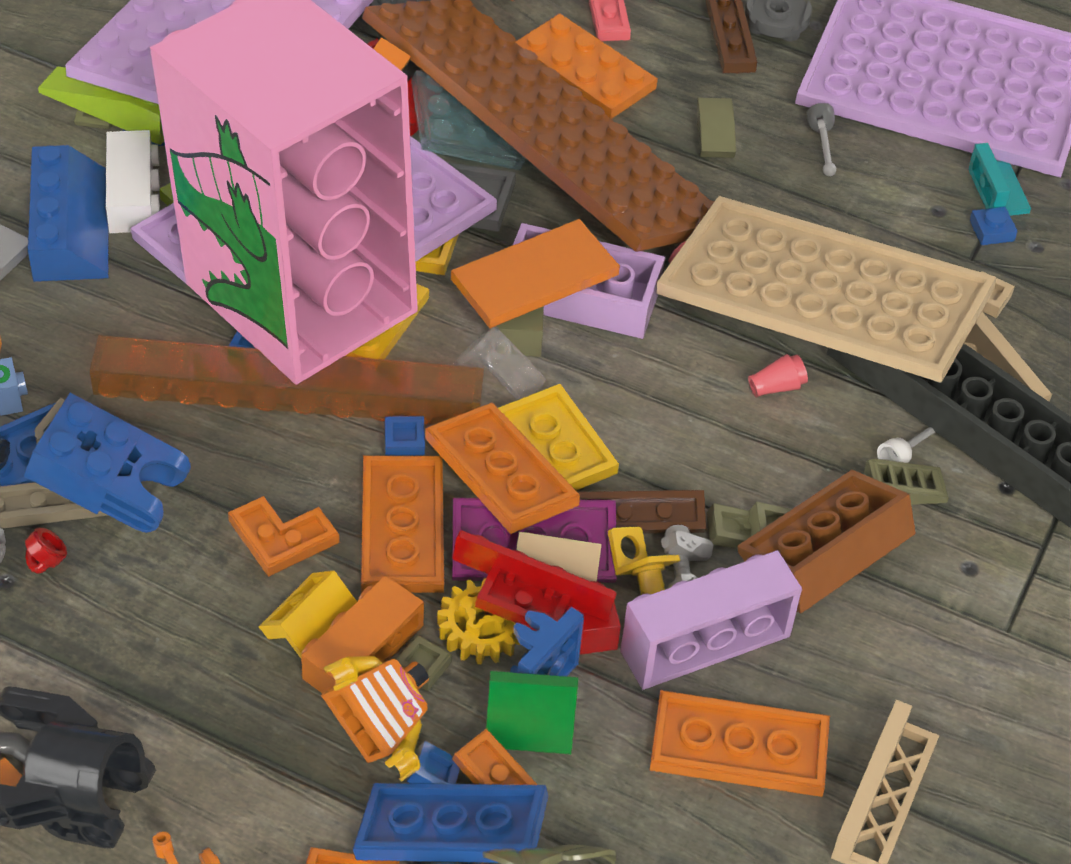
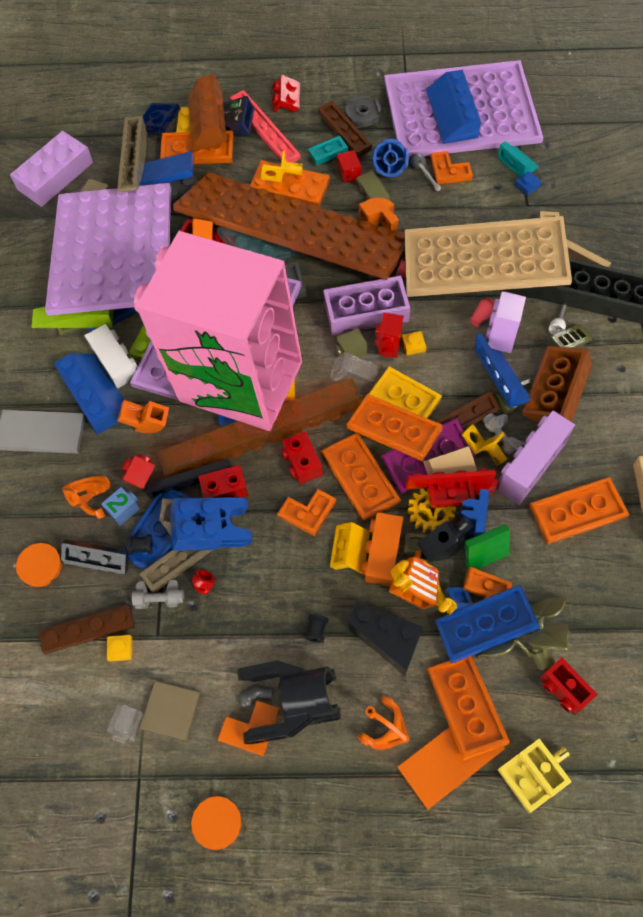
camera: 20 degrees left, 15 degrees up
blue plate [385,416,425,456] -> none
orange tile [451,219,620,329] -> none
none -> orange brick [117,400,169,434]
none -> brick [120,454,155,489]
none -> black tile [145,458,230,499]
none -> red brick [198,465,249,498]
none -> yellow bracket [261,151,303,182]
none -> red brick [281,431,323,485]
none -> black bush [304,614,329,643]
none -> teal plate [308,135,348,166]
none -> red brick [337,150,361,183]
none -> black wedge [348,601,423,676]
none -> orange brick [359,197,399,232]
none -> blue cylinder [371,139,409,178]
none -> red brick [375,312,404,358]
none -> yellow plate [402,331,427,355]
none -> black torso [417,516,474,562]
none -> blue slope [426,69,481,144]
none -> orange tile [430,151,473,185]
none -> blue fence [475,333,530,408]
none -> lavender brick [485,291,526,353]

